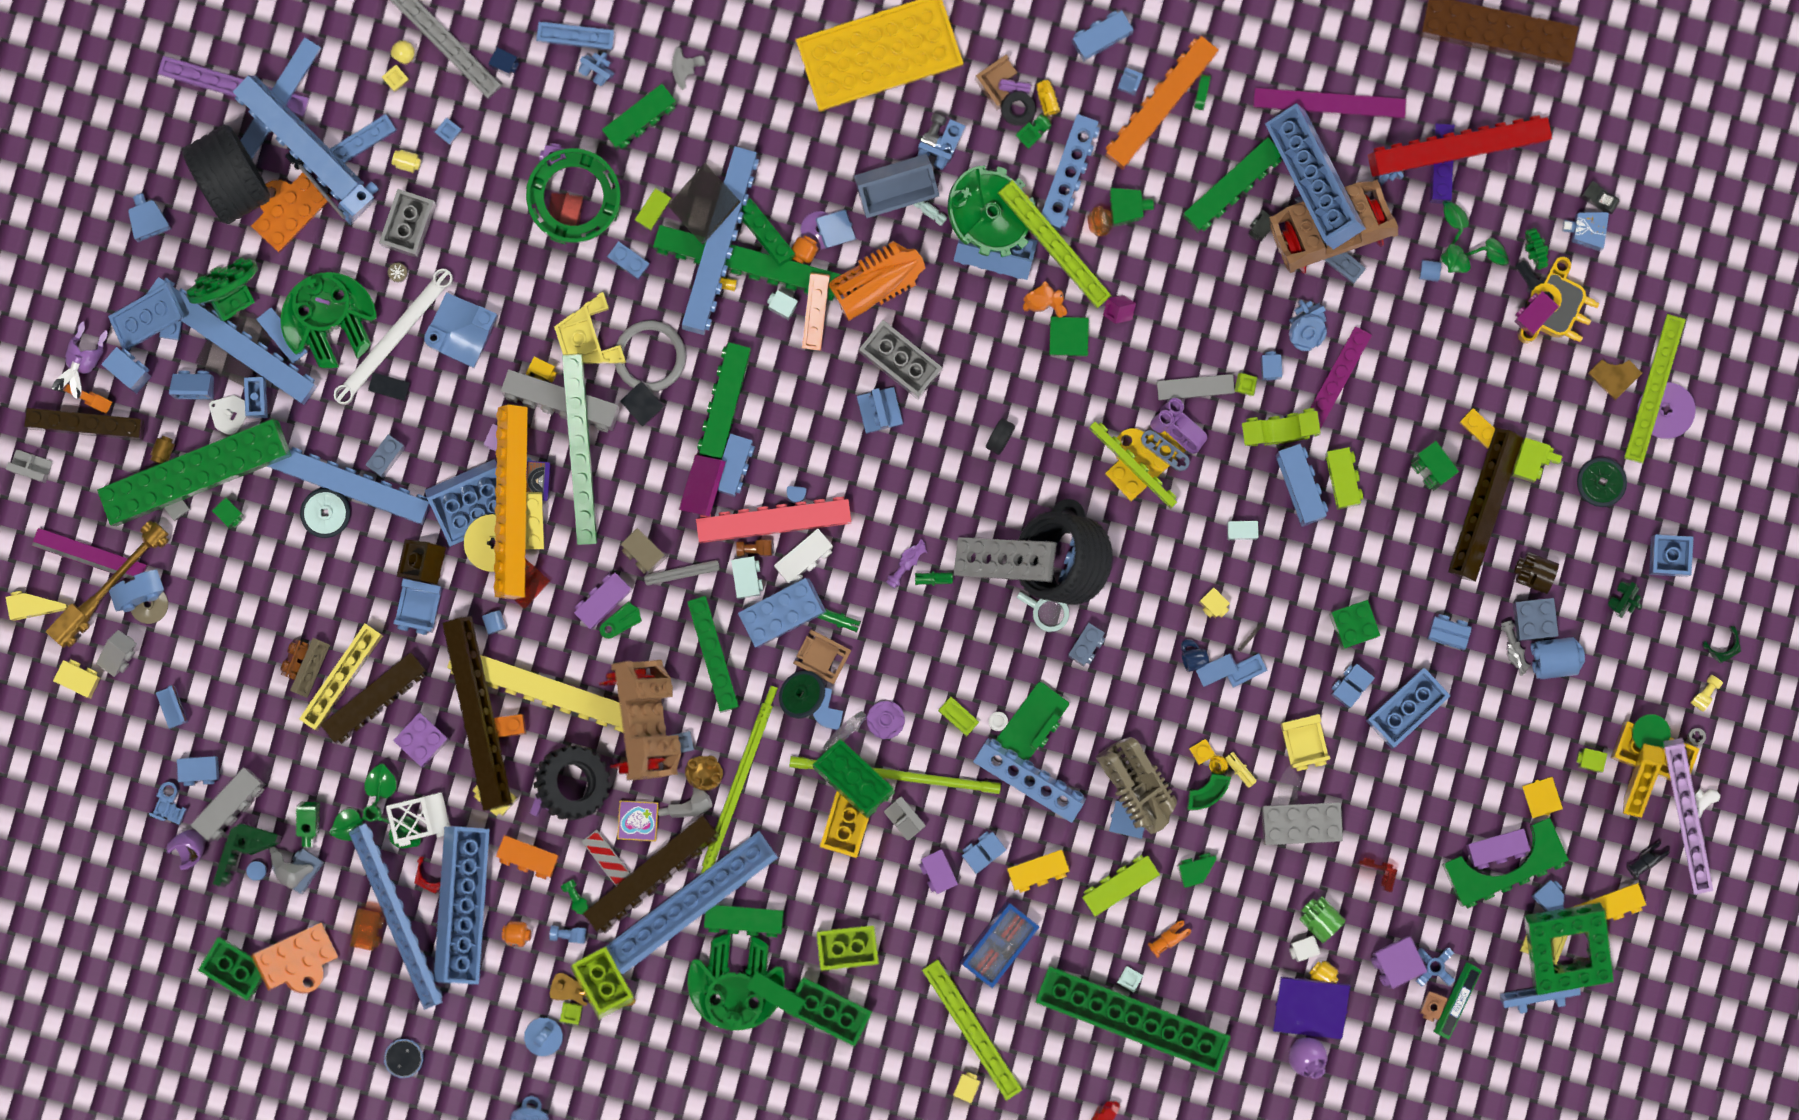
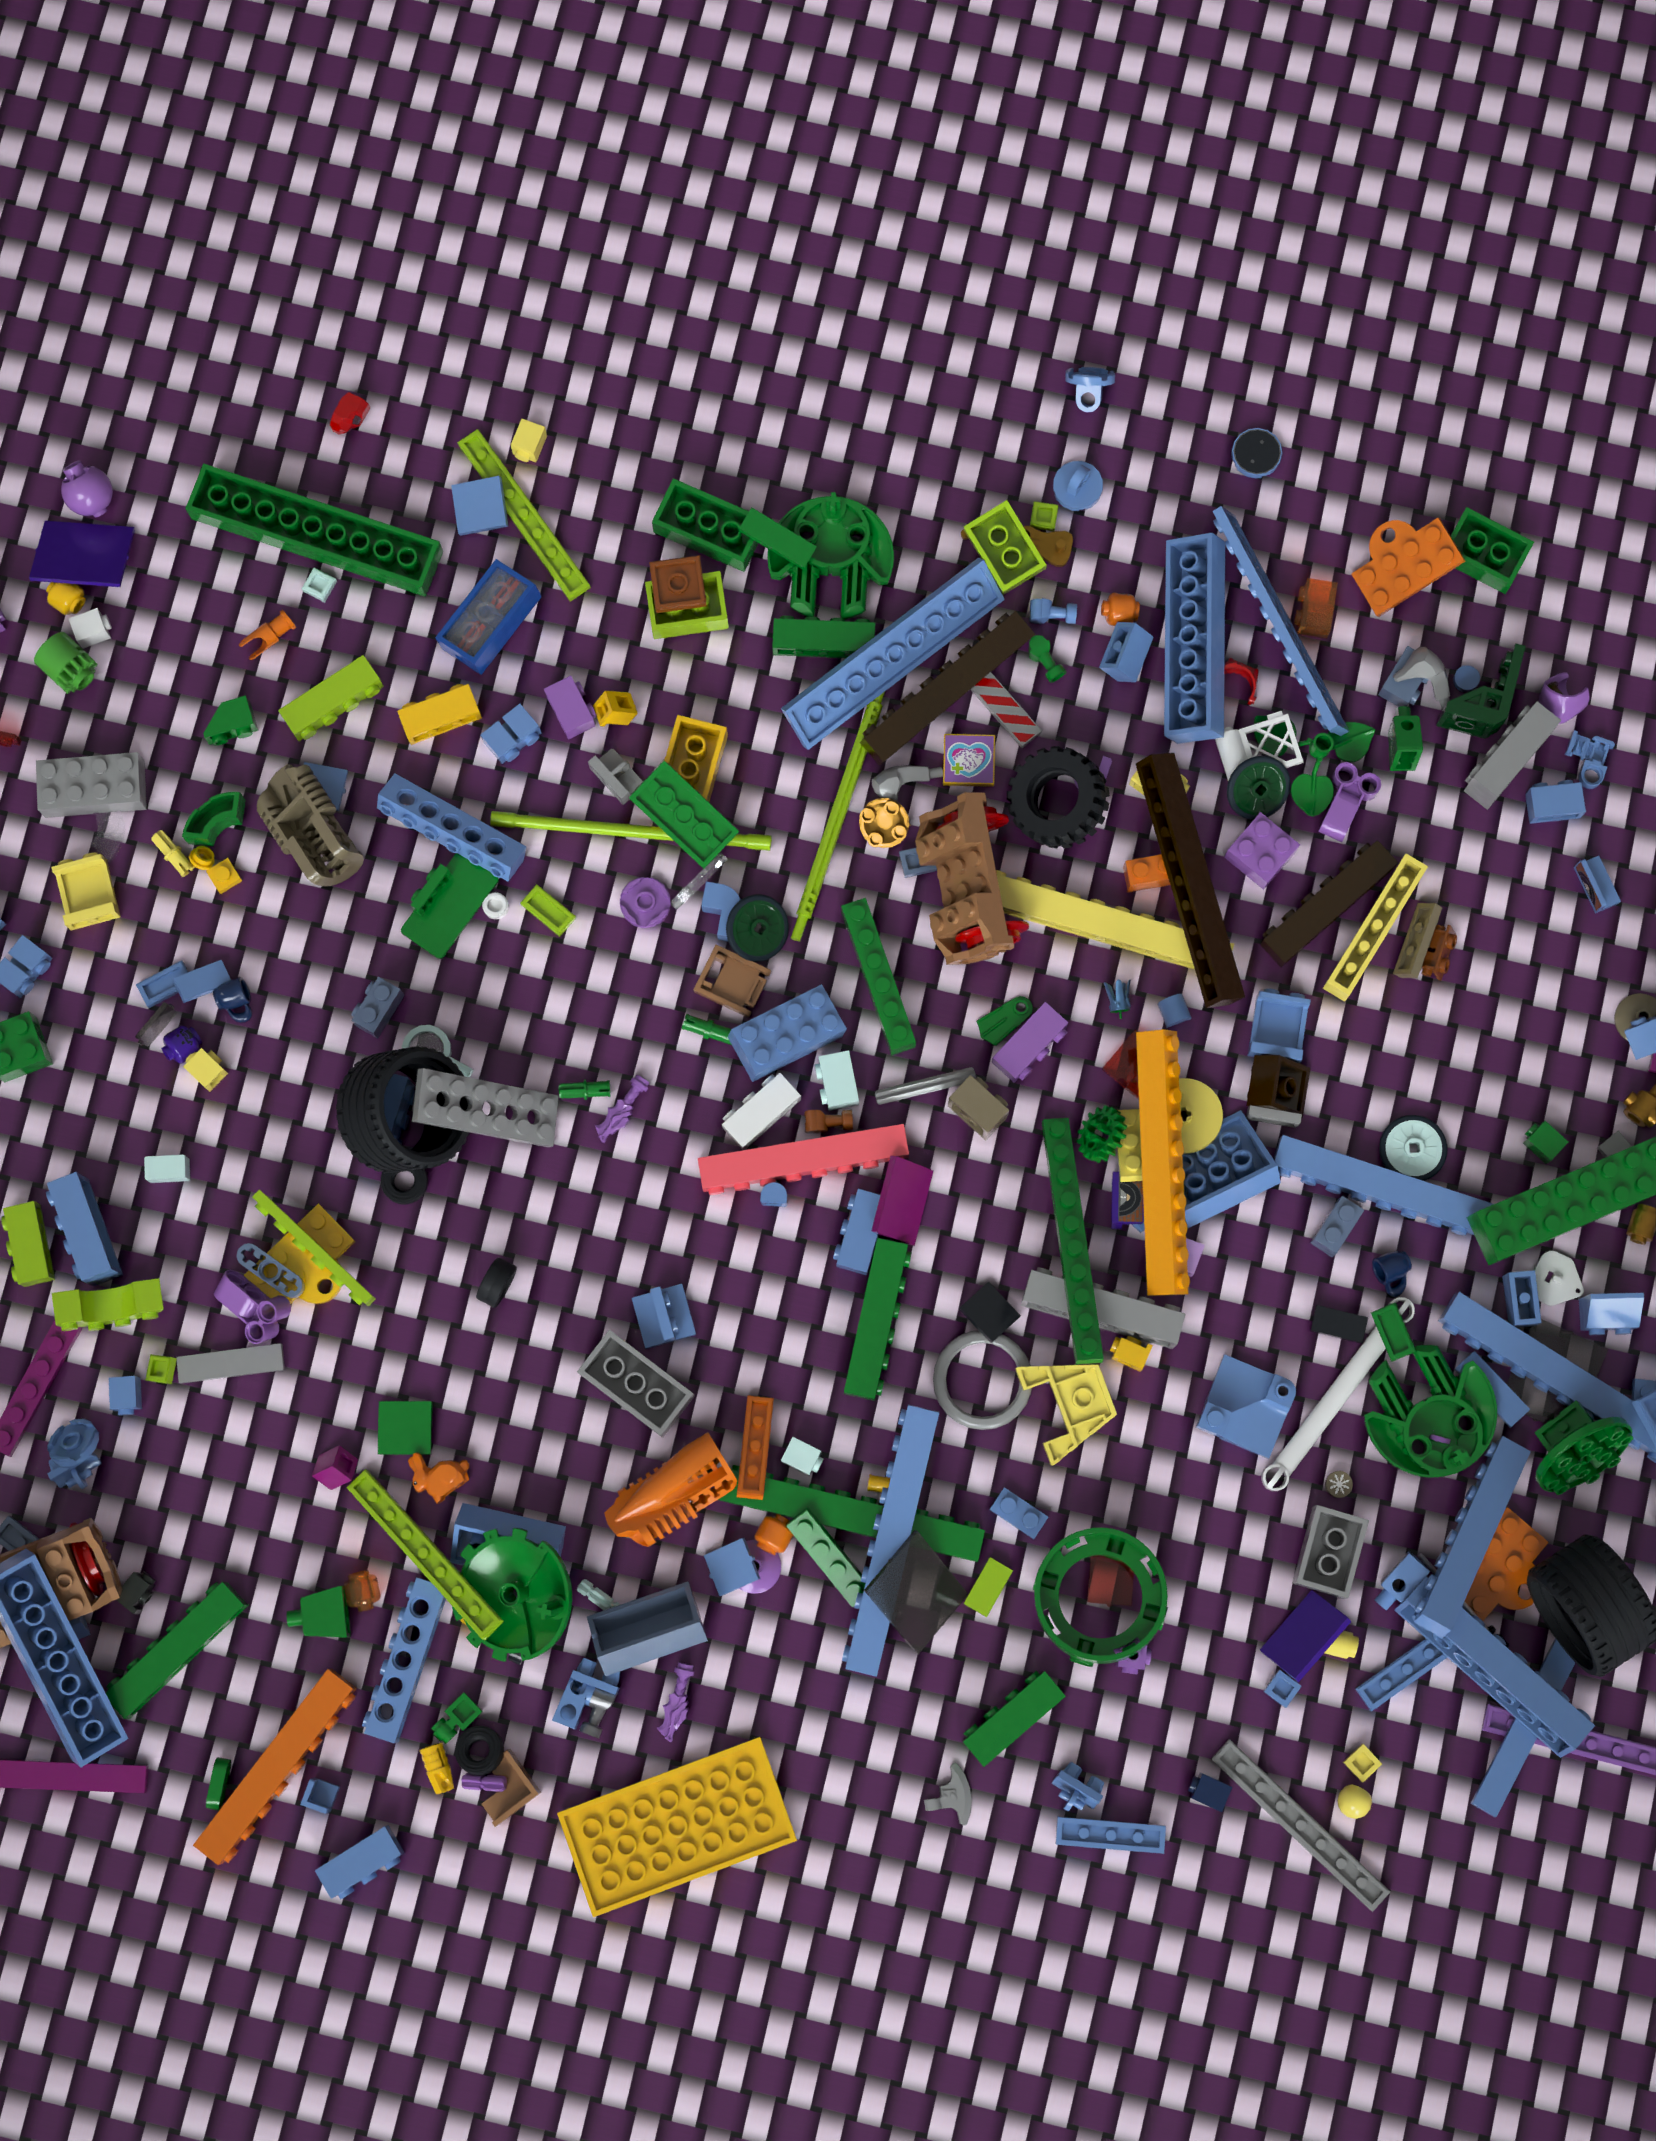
camera: 175 degrees left, 5 degrees down
orange brick [496,835,559,880] -> none
none -> dark purple head [161,1025,202,1064]
none -> medium blue tile [451,476,508,536]
none -> yellow brick [593,691,638,727]
none -> dark orange plate [649,555,707,613]
none -> medium lavender piece [656,1662,695,1742]
none -> green gear [1077,1105,1127,1163]
none -> medium blue brick [1099,622,1153,682]
none -> flat silver piece [1104,980,1131,1019]
none -> dark green wheel [1227,756,1291,820]
none -> light grey tile [1246,1105,1302,1128]
none -> dark purple tile [1260,1590,1351,1682]
none -> medium lavender piece [1318,762,1381,842]
none -> green tile [1371,1303,1417,1362]
none -> dark blue piece [1372,1251,1412,1297]
none -> medium blue brick [1414,1436,1531,1638]

